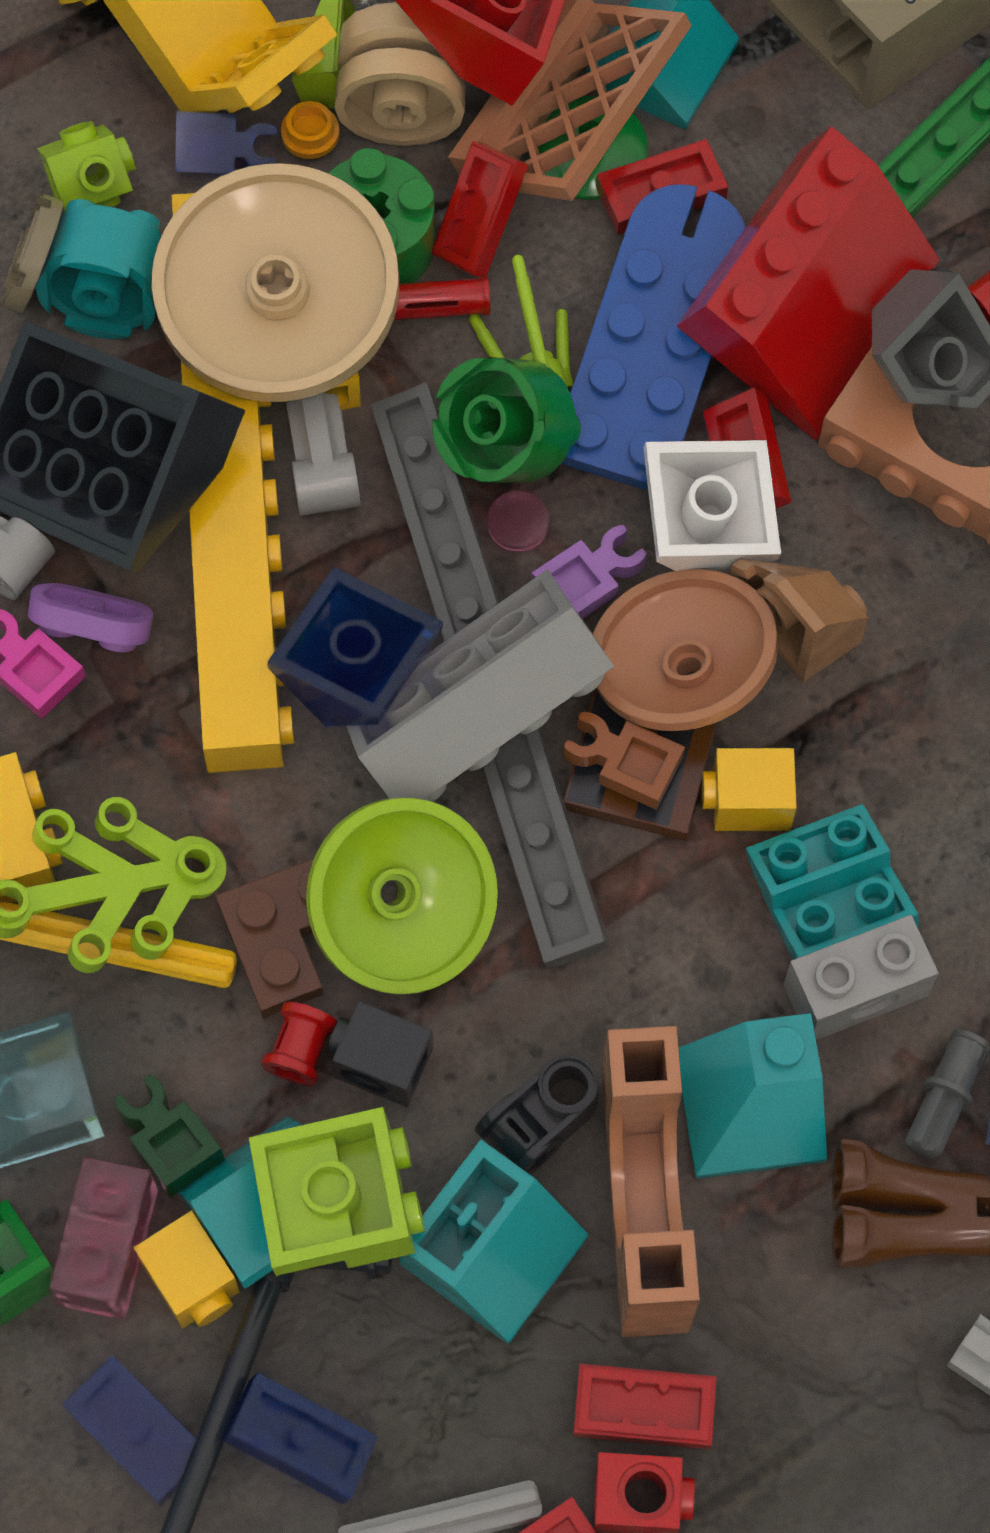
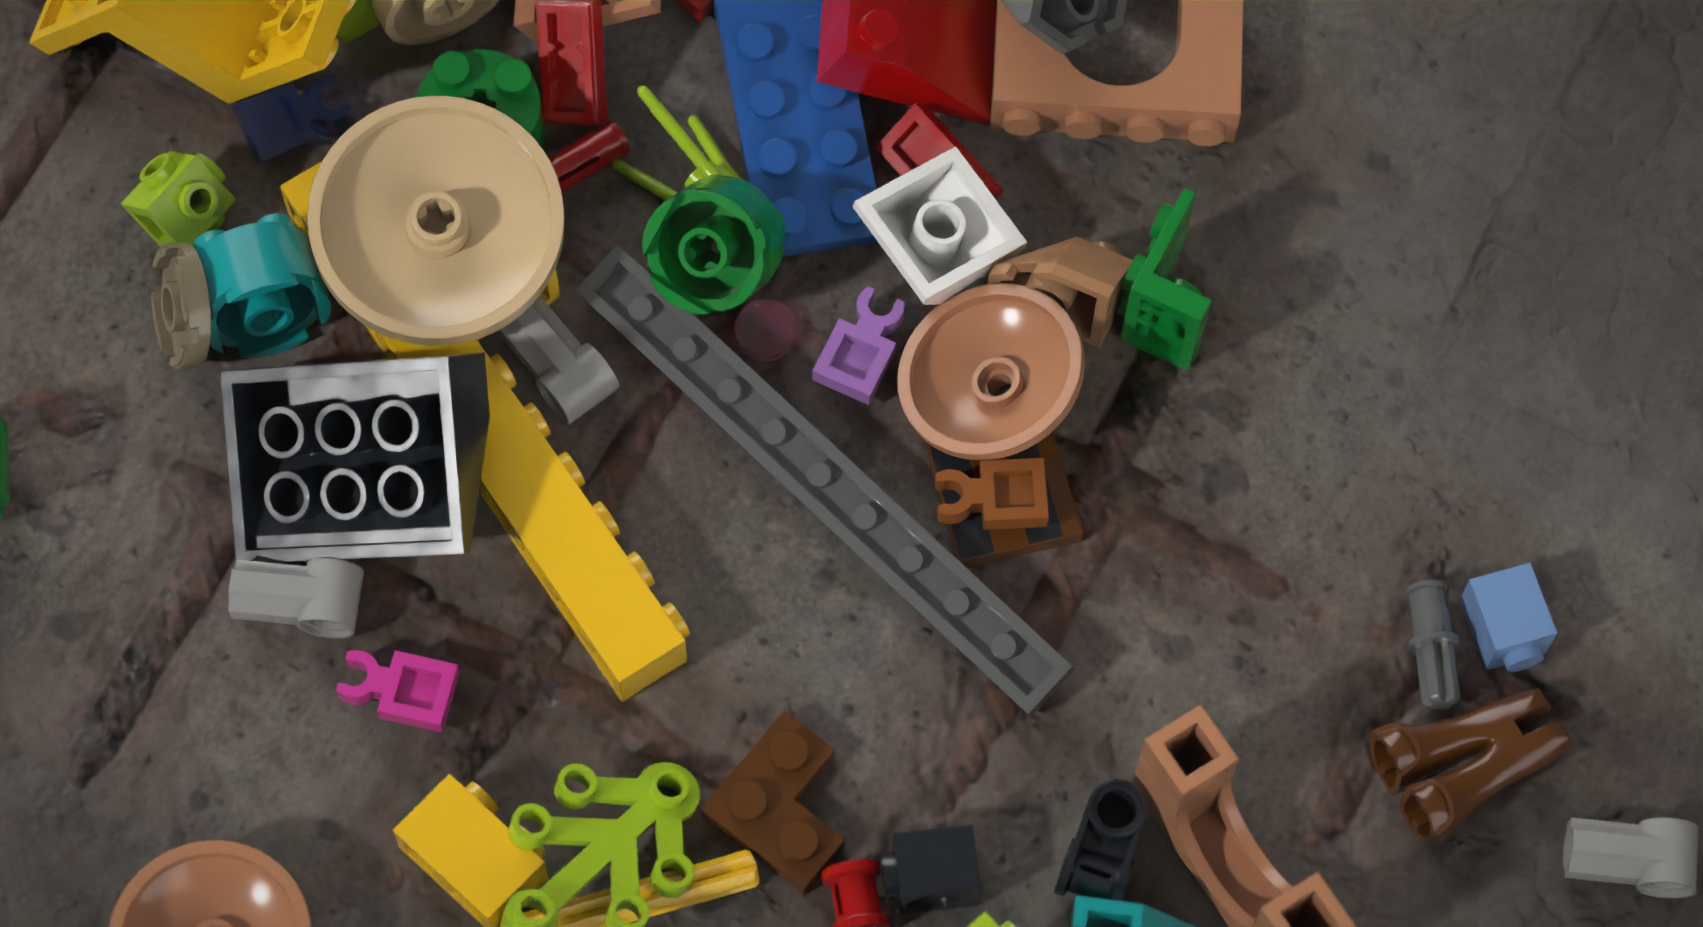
camera: 30 degrees left, 0 degrees up
medium lavender plate [28,583,153,652] -> none
clear blue slope [267,567,443,727] -> none
light orange plate [281,101,340,159] -> none
lime dish [306,797,498,994] -> none
light grey slope [342,569,614,802] -> none
teal slope [678,1013,827,1179] -> none
yellow brick [701,748,797,831] -> none
teal slope [746,804,918,960] -> none
light grey brick [783,915,939,1040] -> none
none -> green bracket [1117,187,1211,371]

